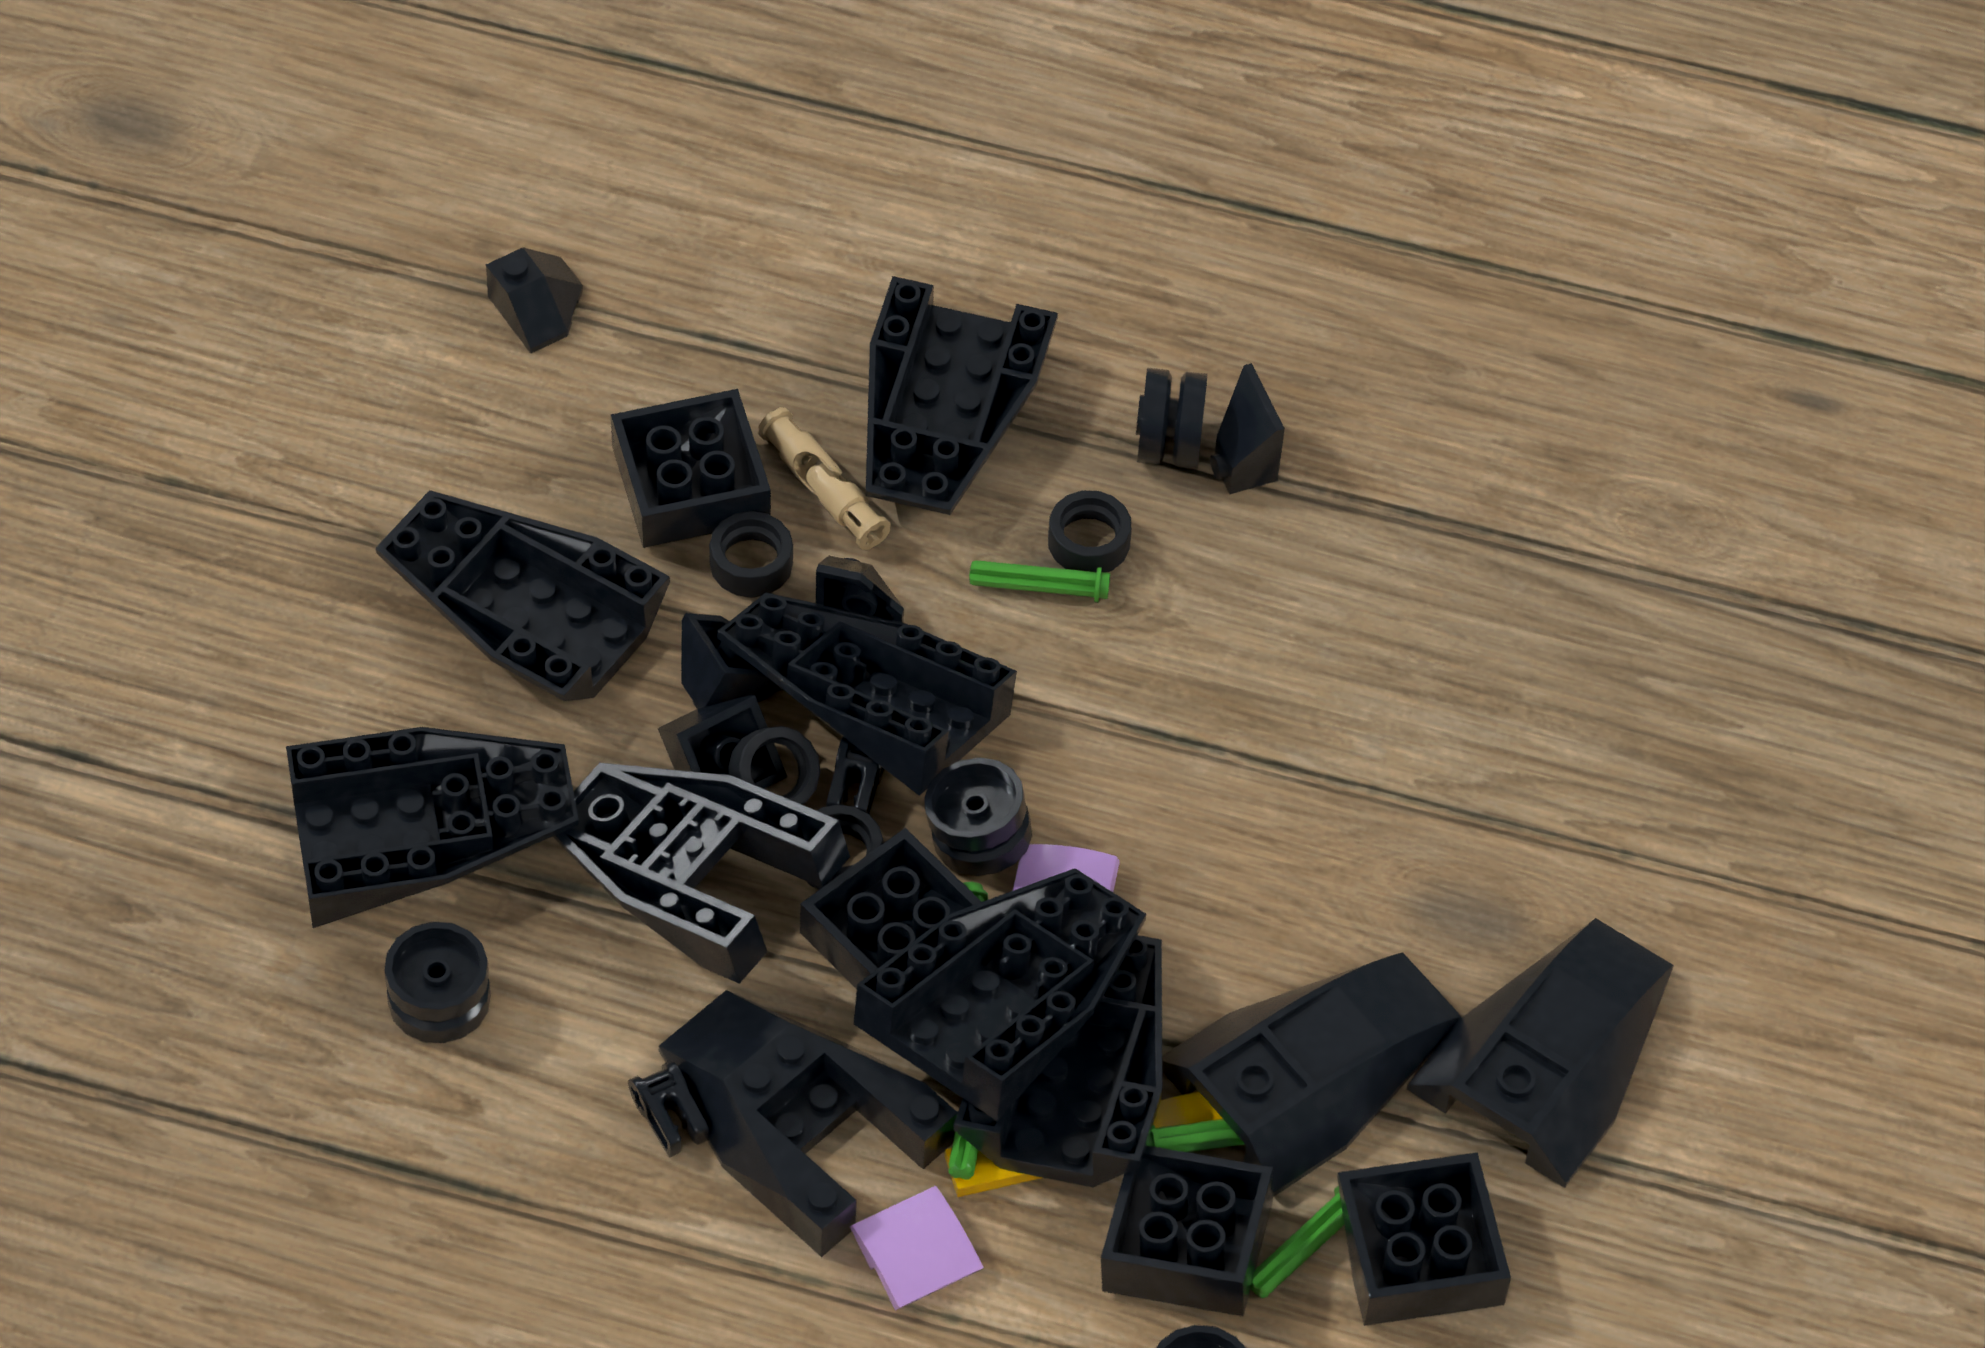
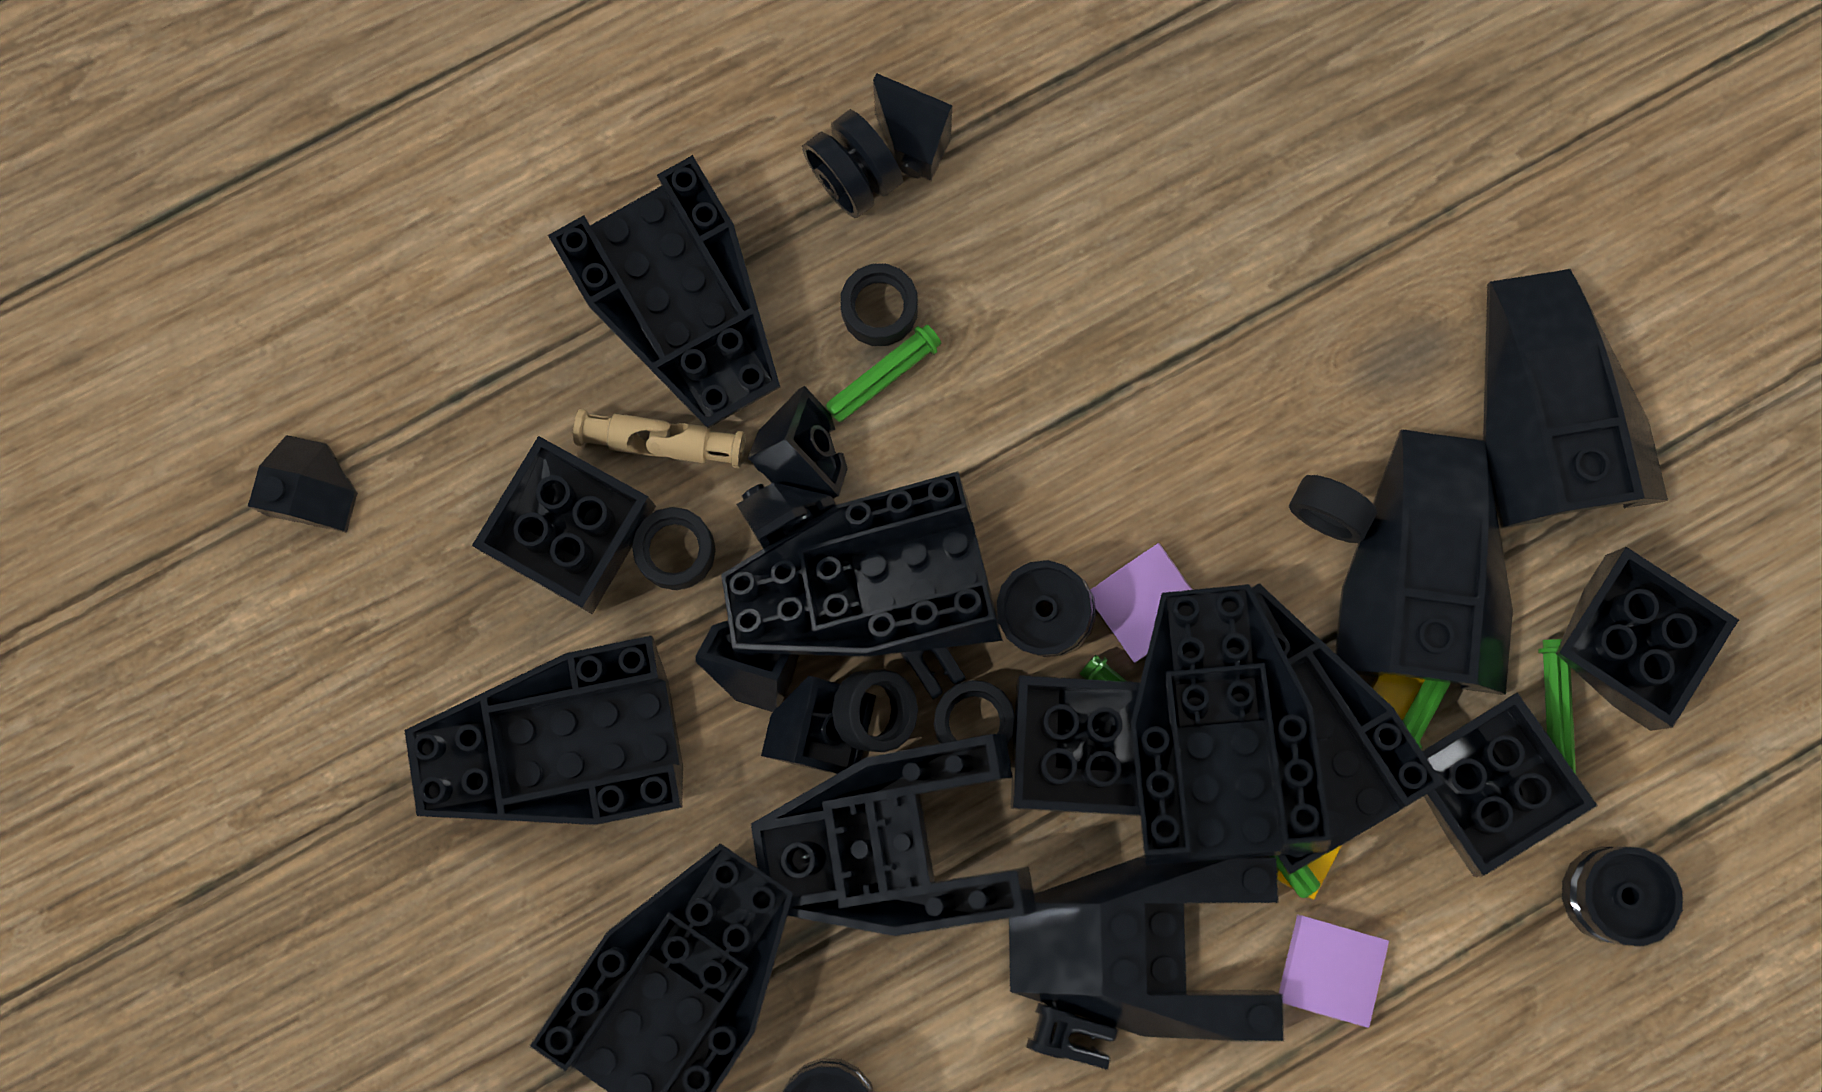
camera: 40 degrees left, 25 degrees up
none -> black slope [748,386,848,499]
none -> black tyre [1289,475,1377,543]

